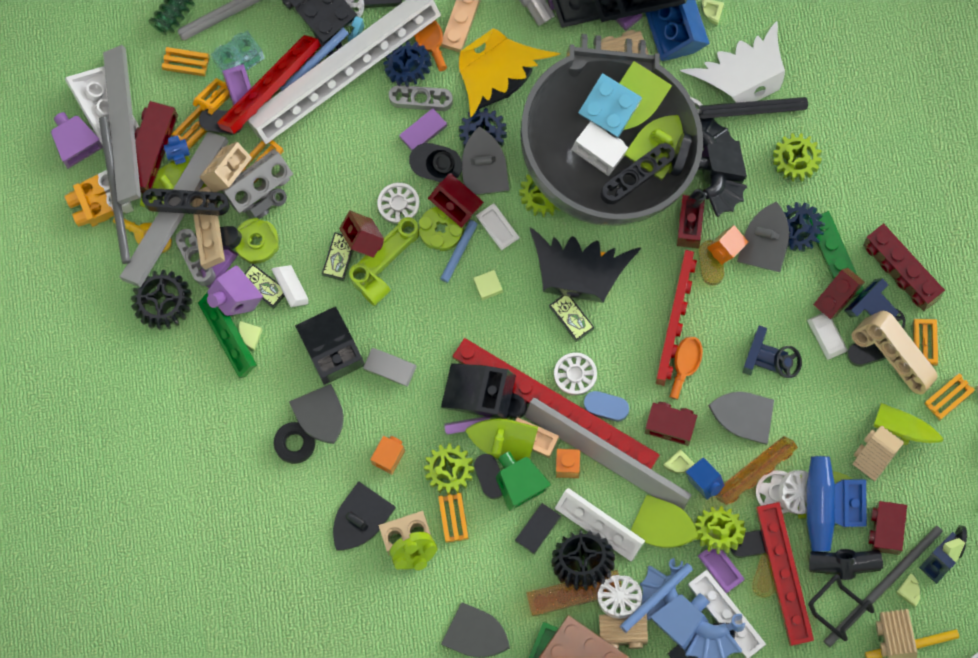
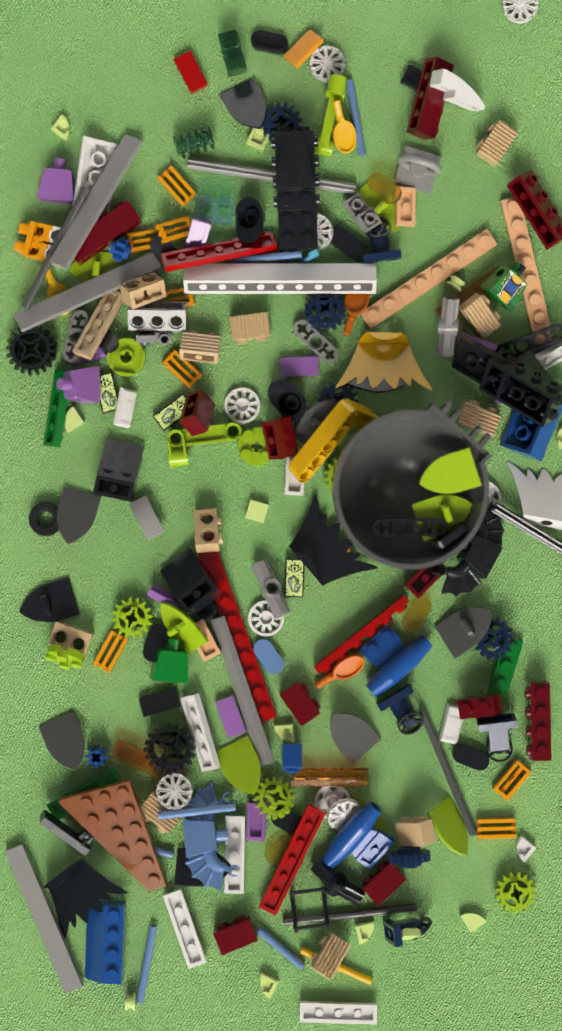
camera: 30 degrees right, 15 degrees up
black beam [142,188,230,216] -> none
orange brick [370,436,405,475] -> none
medium blue piece [440,220,478,283] -> none
orange brick [556,449,580,478] -> none
white brick [571,121,628,176] -> none
medium azure brick [578,73,642,138] -> none
brick [707,225,748,265] -> none
lime gear [773,133,822,182] -> none
tan beam [851,311,938,395] -> none
none -> yellowish green tile [51,114,70,142]
none -> blue gear [85,744,110,769]
none -> light orange tile [162,349,203,389]
none -> tan brick [179,330,221,364]
none -> tan brick [193,508,223,553]
none -> medium lavender tile [215,695,246,738]
none -> tan brick [229,312,271,344]
none -> black piece [235,197,265,243]
none -> light grey piece [251,559,291,619]
none -> yellow beam [288,399,378,483]
none -> blue plate [359,624,433,697]
none -> dark blue gear [388,846,431,868]
none -> dark grey piece [418,709,477,836]

